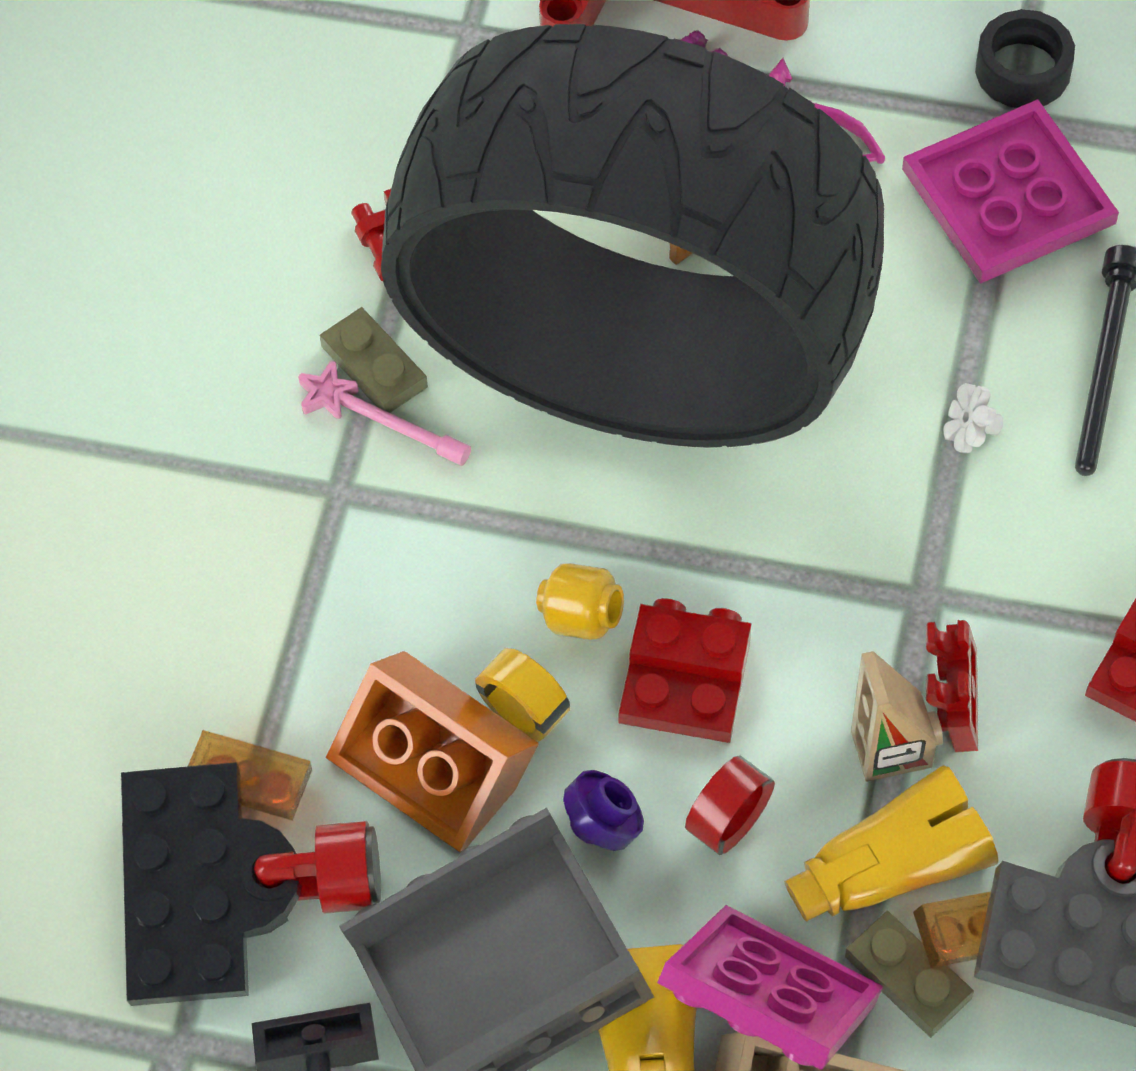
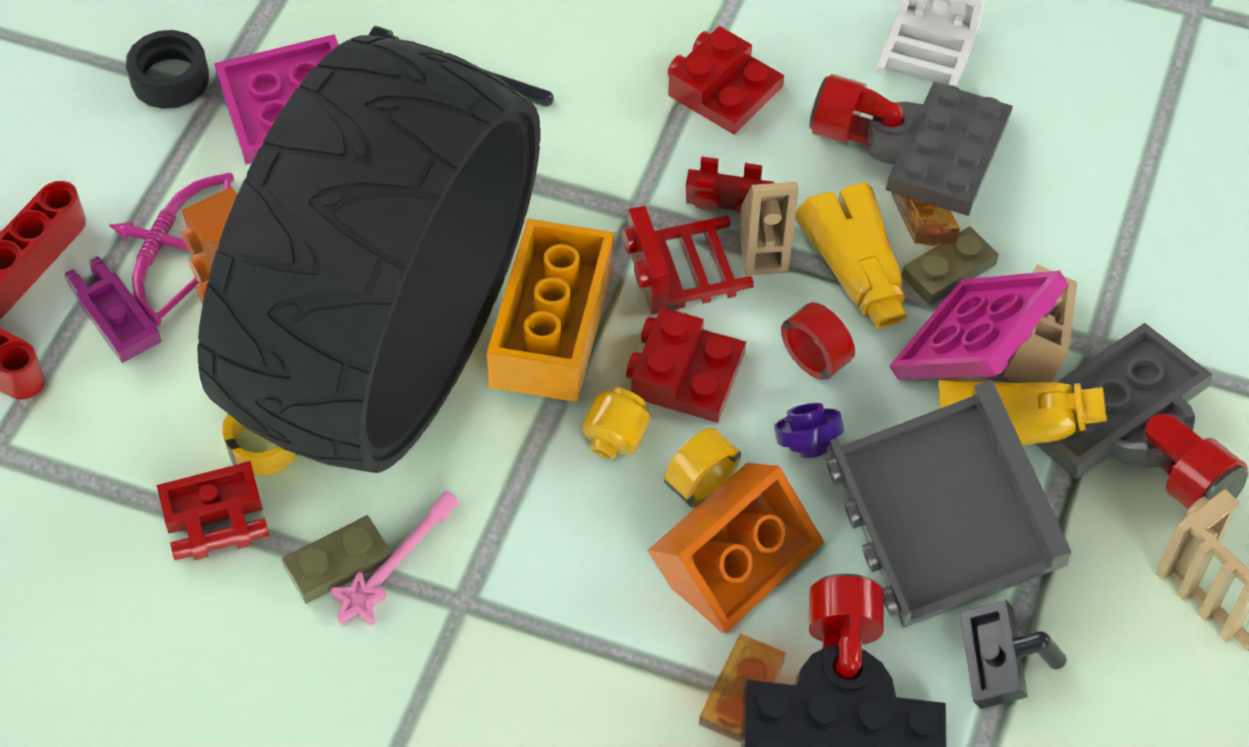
camera: 85 degrees left, 5 degrees down
none -> light orange brick [487,218,614,402]
none -> red plate [622,205,754,315]

